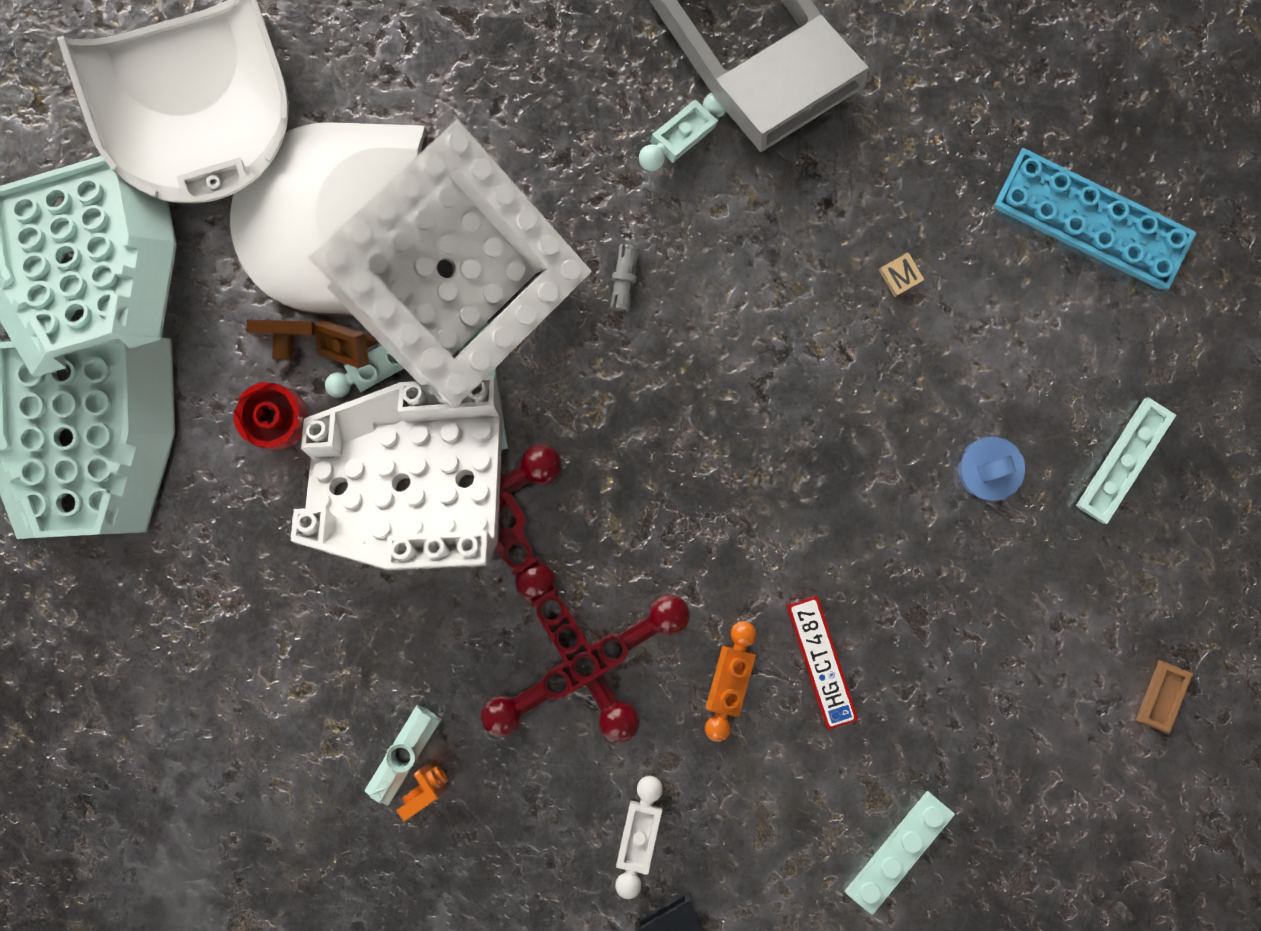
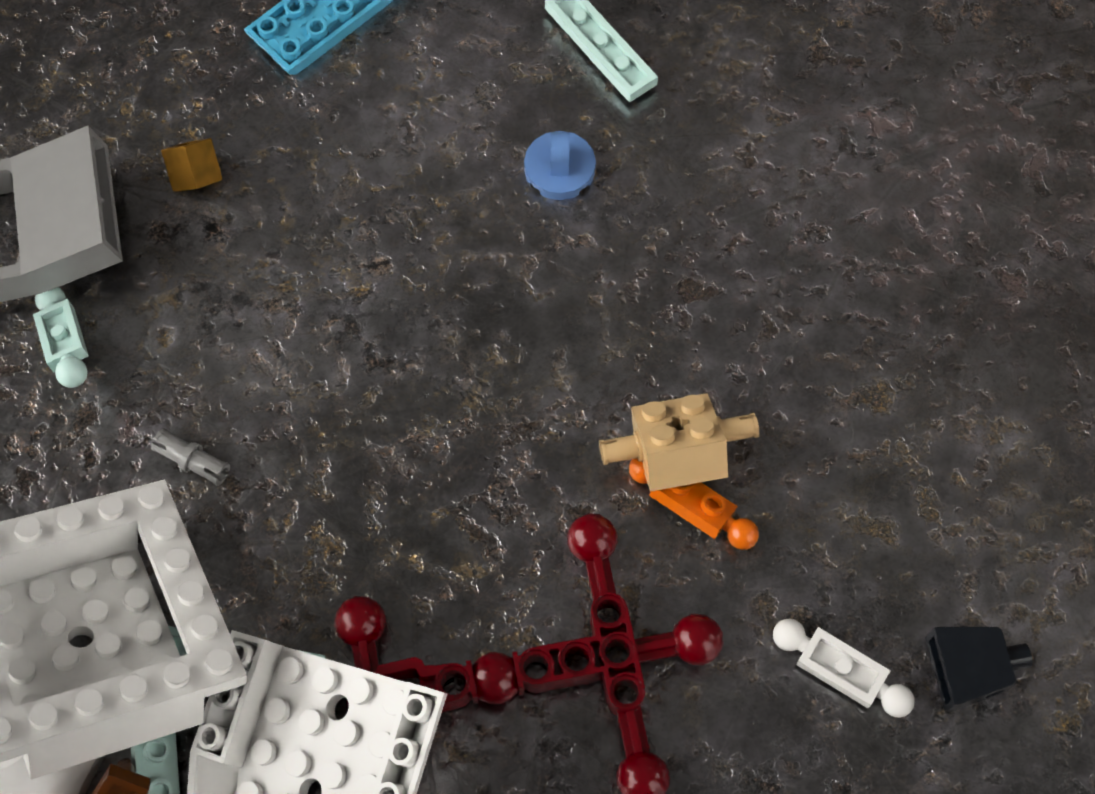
camera: 75 degrees left, 20 degrees down
tile [786,596,858,730] -> none
light aqua plate [845,791,955,915] -> none
tan tile [879,252,924,297] -> none
medium nougat tile [1136,660,1193,734] -> none
none -> pearl gold panel [161,138,222,192]
none -> tan brick [599,393,759,492]

